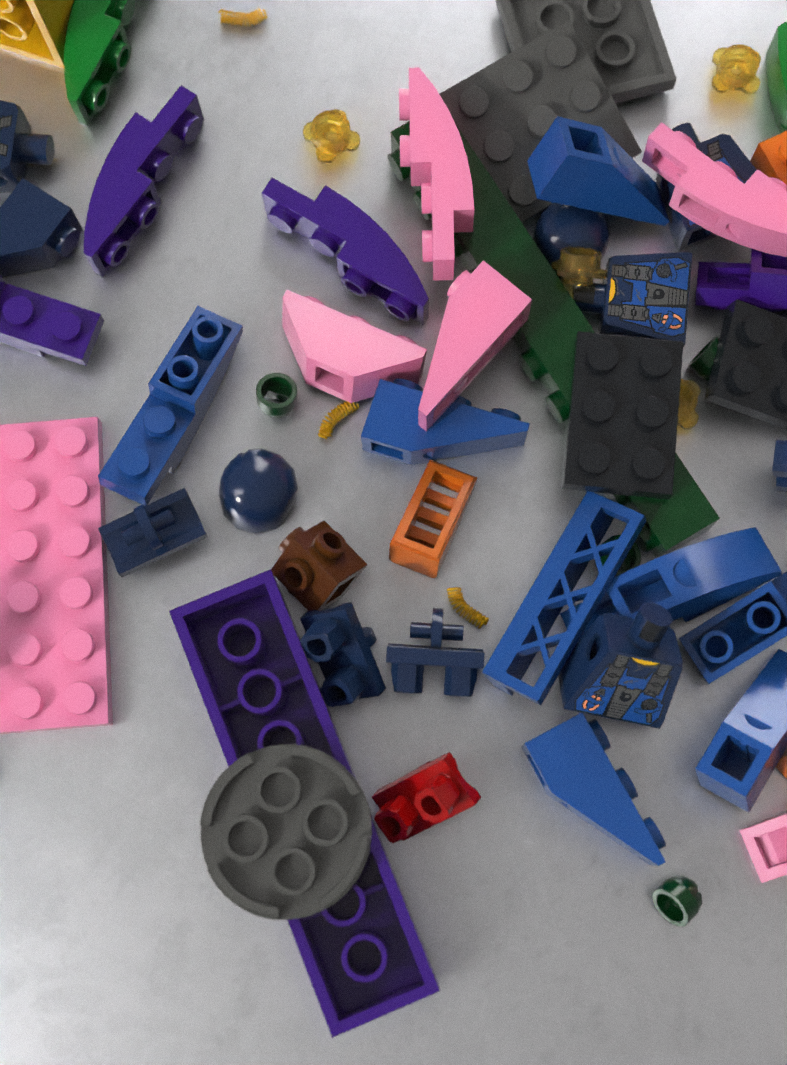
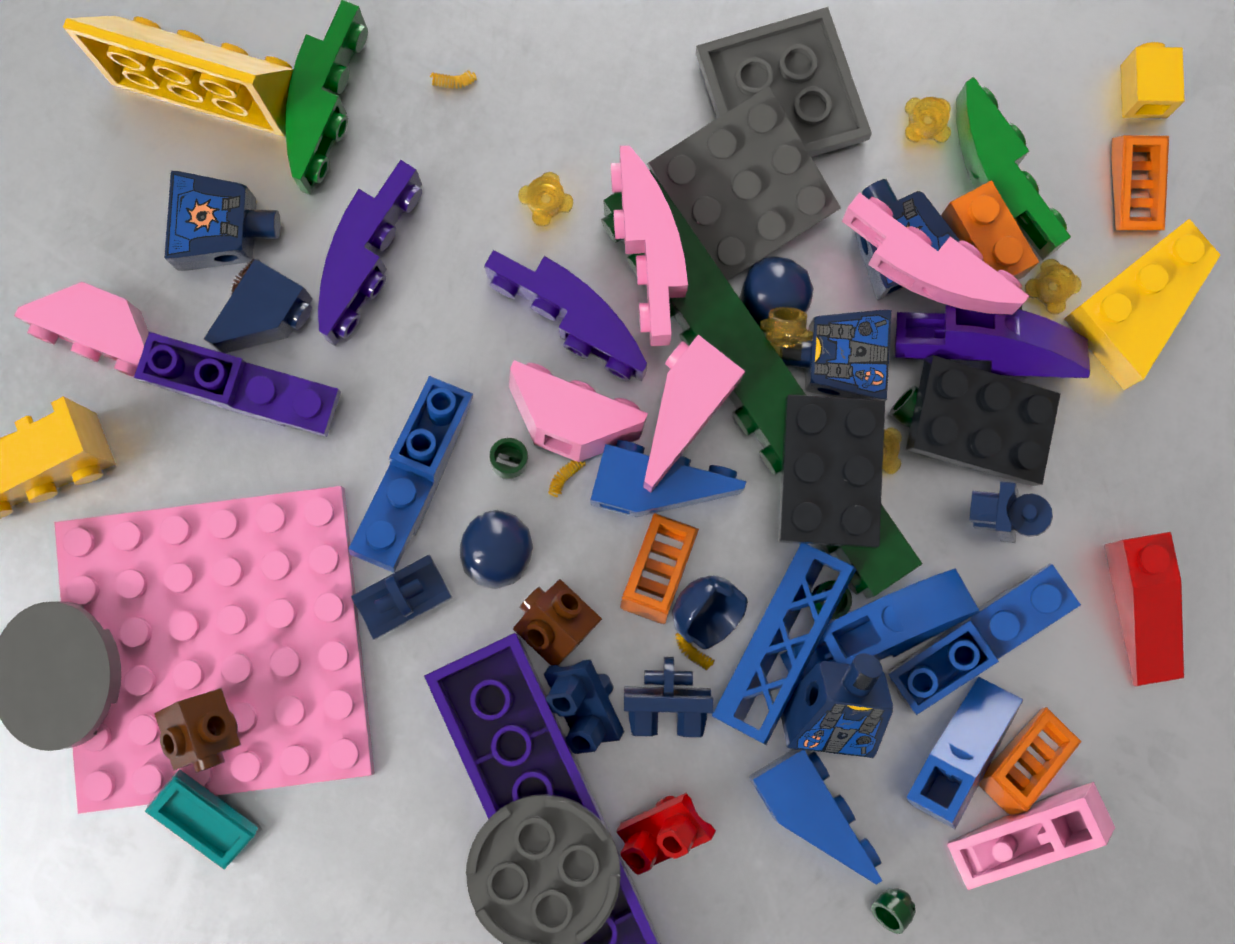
camera: 10 degrees left, 5 degrees up
blue slope [527,116,669,226] -> none
none -> dark blue hair [672,576,748,649]

